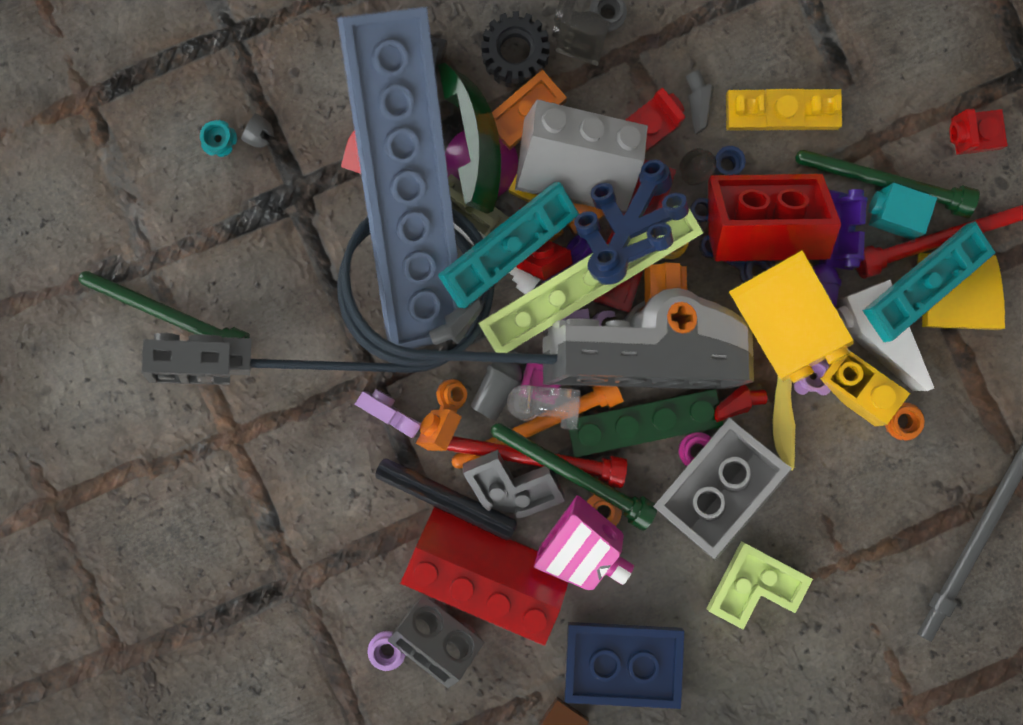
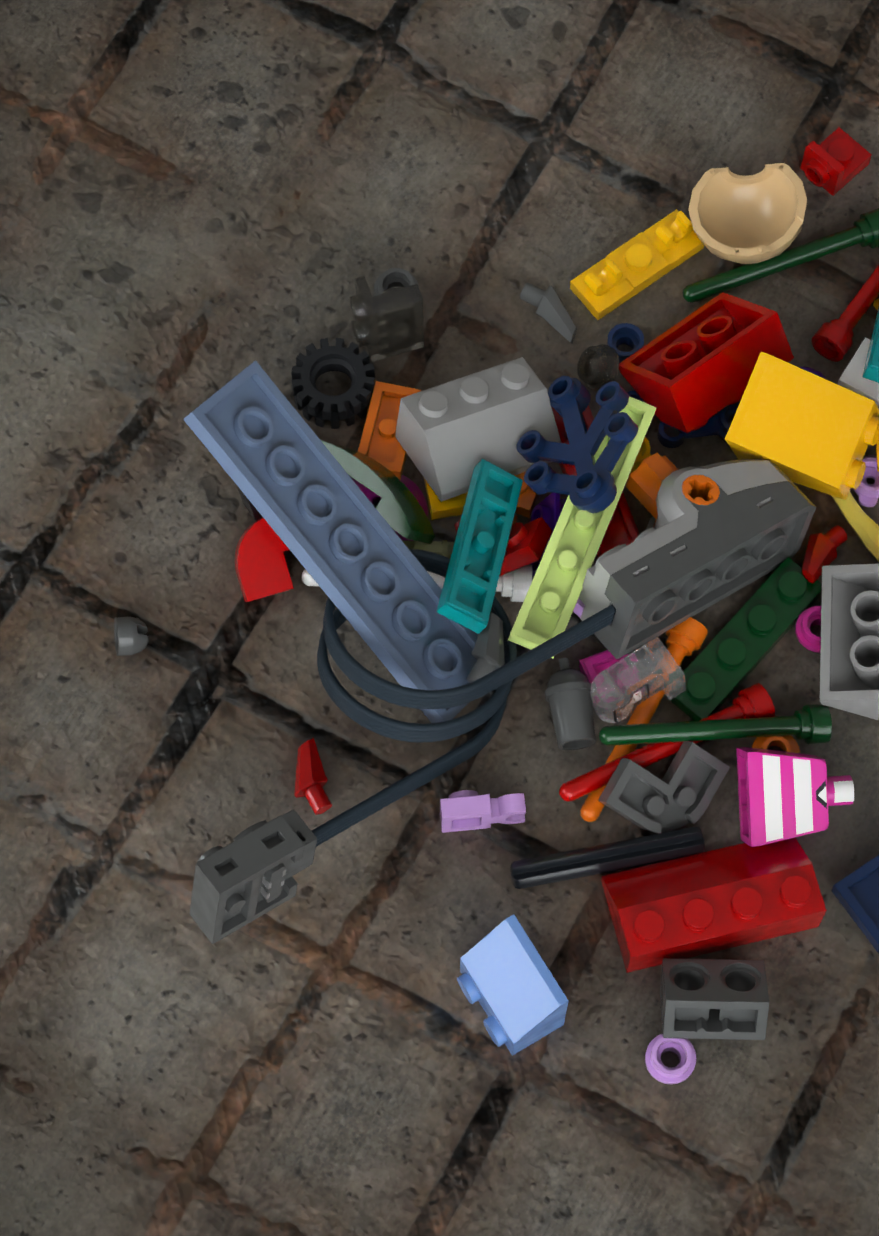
camera: 40 degrees left, 20 degrees down
dark green piece [78,271,250,338] -> none
teal plate [200,120,237,157] -> none
orange plate [416,379,467,451] -> none
red bracket [625,88,686,153] -> none
dark purple hinge [824,189,868,270] -> none
teal brick [868,183,937,240] -> none
none -> red bar [294,738,332,815]
none -> slope [457,914,569,1056]
none -> tan cylinder [688,163,807,264]

